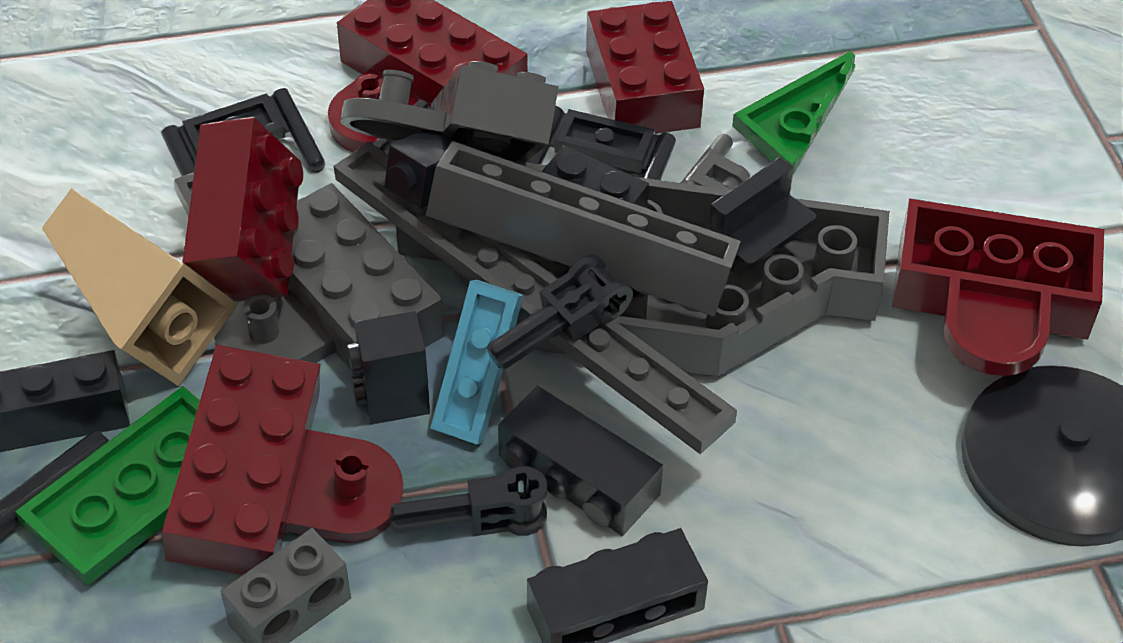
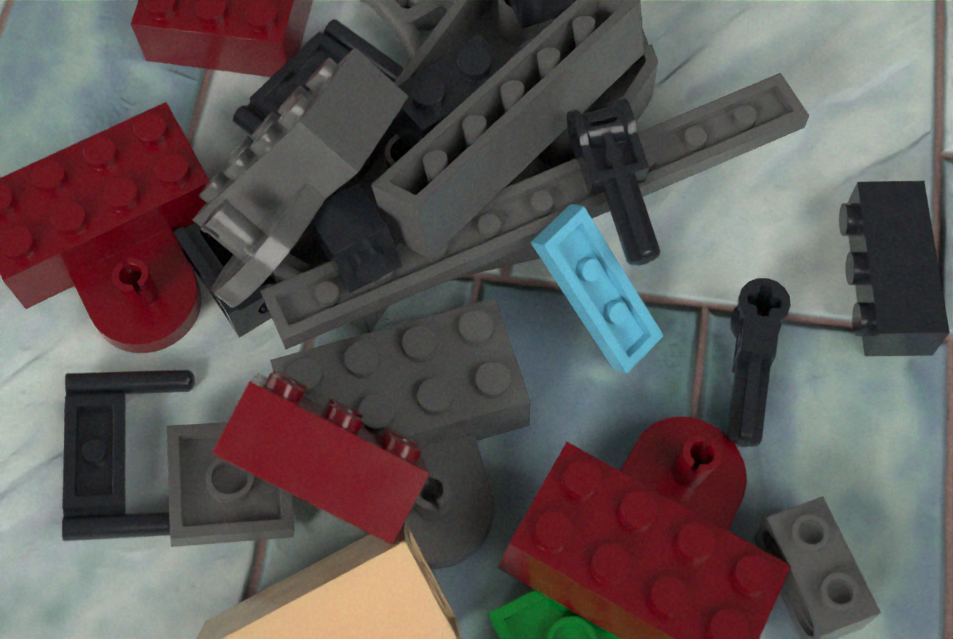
camera: 65 degrees left, 15 degrees up
black brick [347,311,430,425] -> none
black brick [498,385,663,536] -> none

